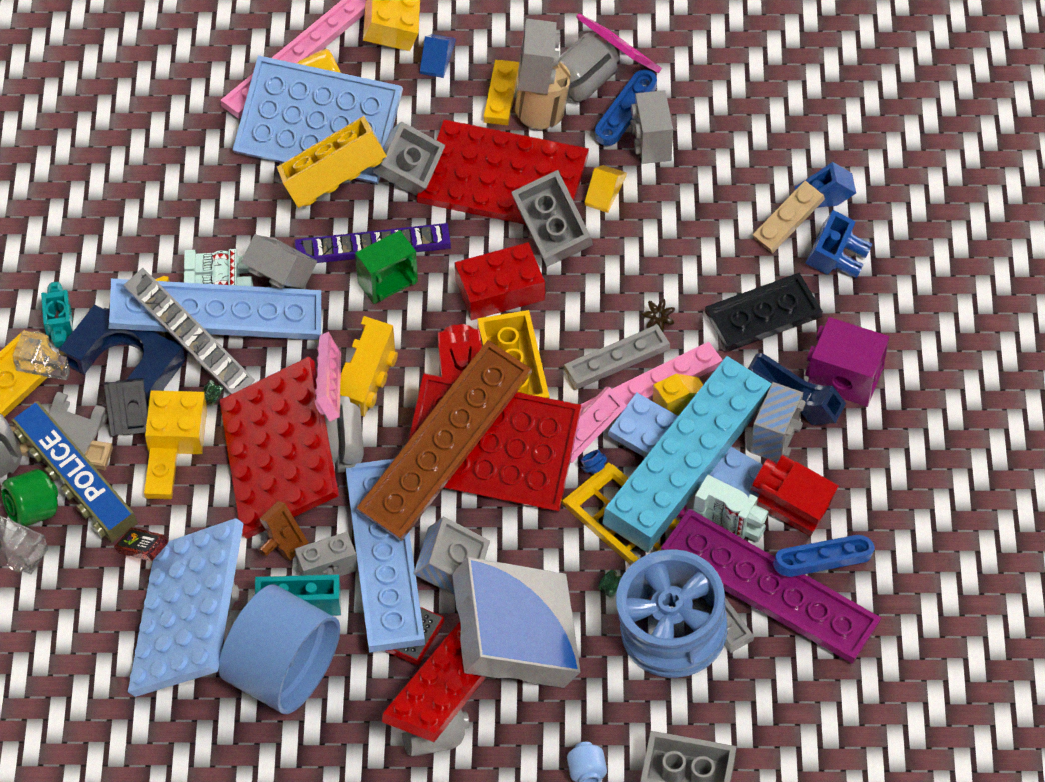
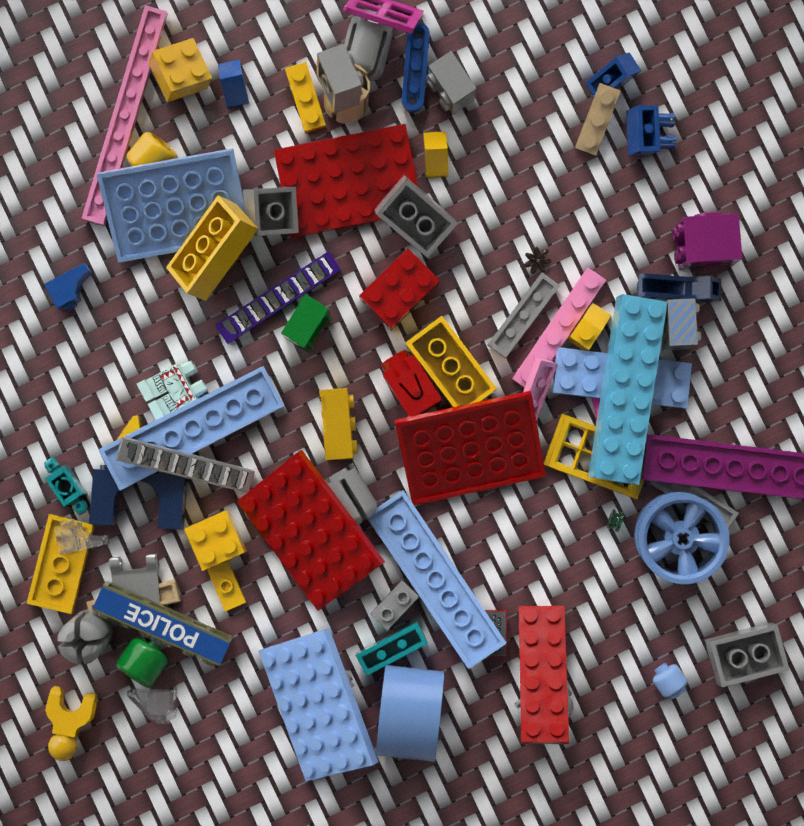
camera: 25 degrees left, 30 degrees up
black plate [104,378,148,436] -> none
tile [114,527,169,561] -> none
clear green bush [202,379,223,406] -> none
light grey brick [241,234,317,289] -> none
dark orange plate [258,501,309,561] -> none
bright pink plate [315,331,341,422] -> none
dark orange plate [357,340,532,542] -> none
light grey container [414,516,490,595] -> none
tile [452,557,581,688] -> none
blue plate [581,450,607,474] -> none
light aqua hips [693,475,769,542] -> none
black plate [705,272,823,352] -> none
red piece [750,455,839,537] -> none
blue plate [773,535,875,577] -> none
none -> blue arch [44,263,93,311]

